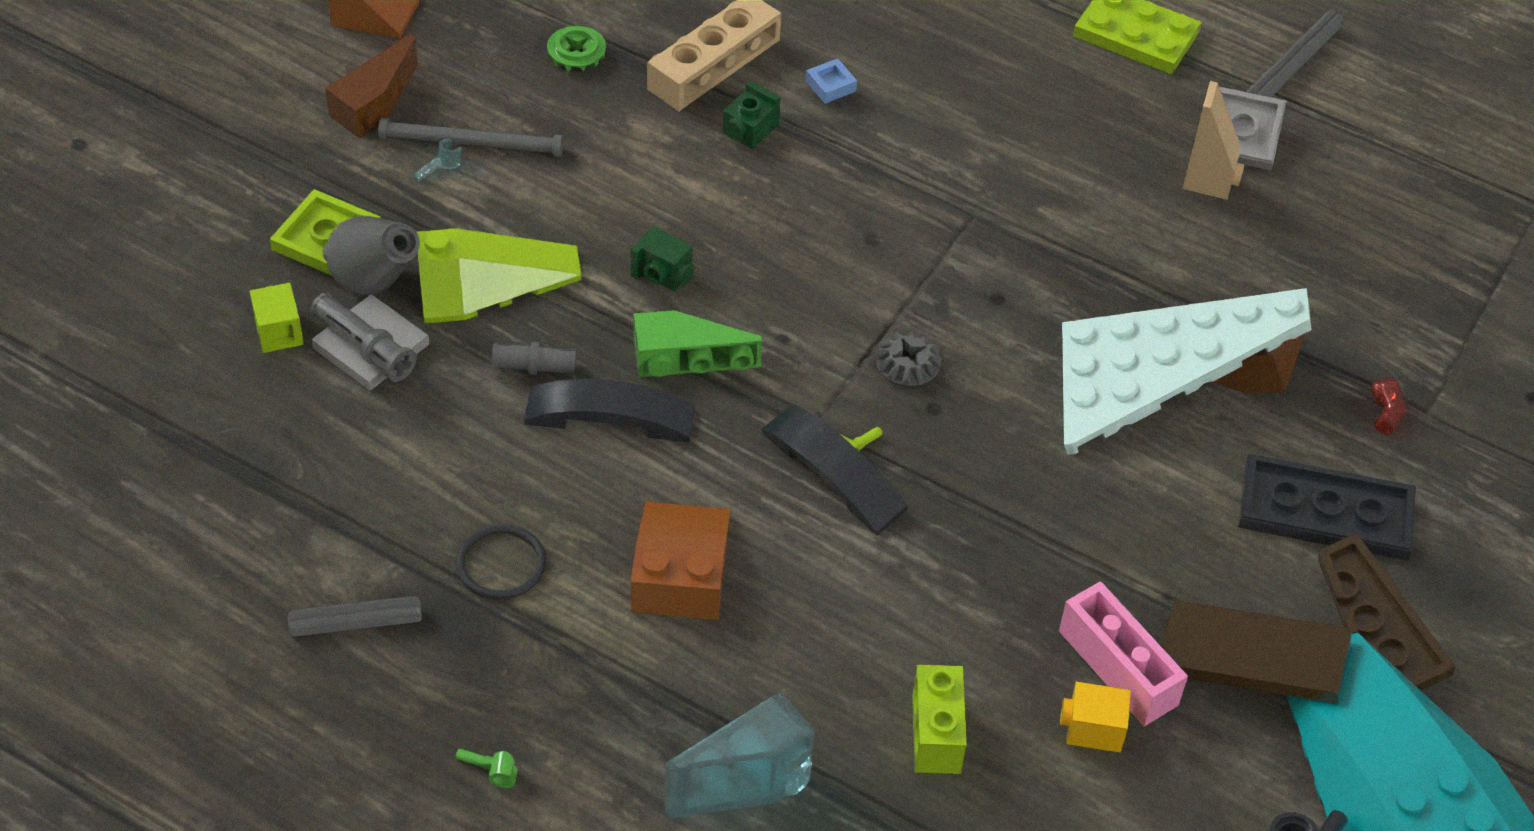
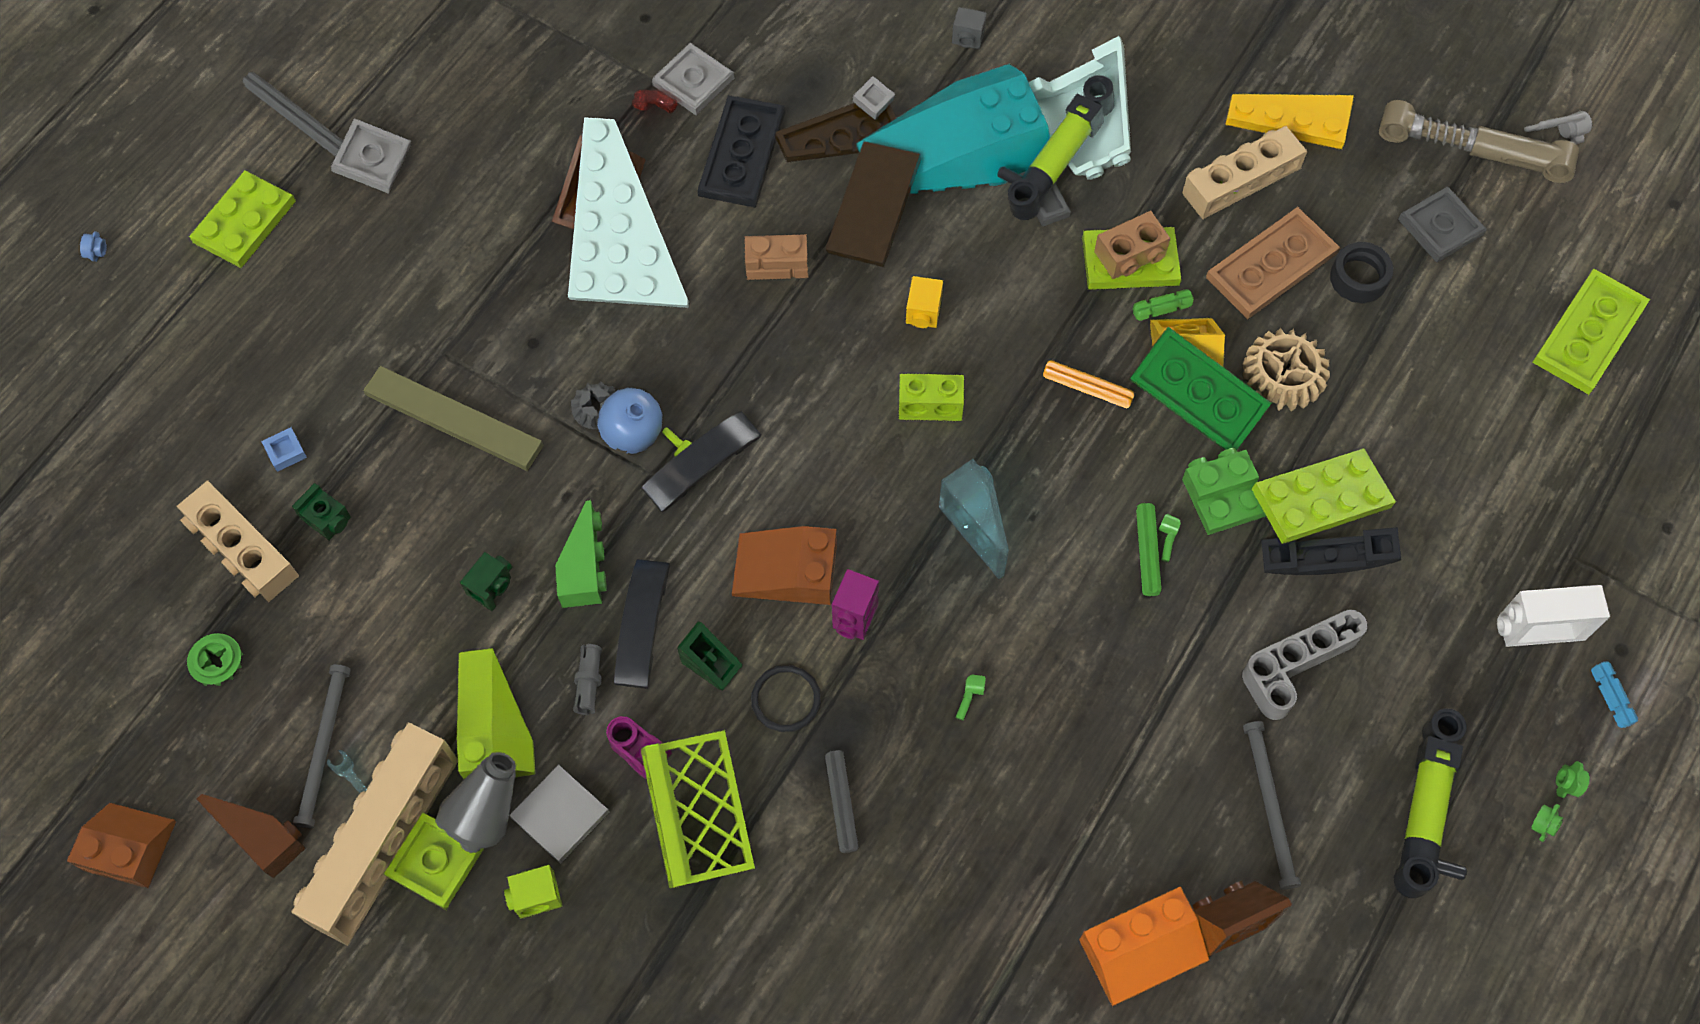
camera: 85 degrees left, 15 degrees up
dark grey pin [311,293,417,382] -> none
bright pink brick [1059,581,1188,726] -> none
tan slope [1183,81,1245,200] -> none
none -> tan brick [292,722,458,946]
none -> olive tile [363,366,544,471]
none -> medium blue cylinder [597,388,663,454]
none -> magenta piece [606,716,672,780]
none -> lime fence [641,730,755,888]
none -> light grey tile [652,43,734,115]
none -> dark green slope [677,621,743,691]
none -> medium nougat brick [745,235,808,280]
none -> magenta brick [832,569,879,640]
none -> light grey plate [853,76,895,119]

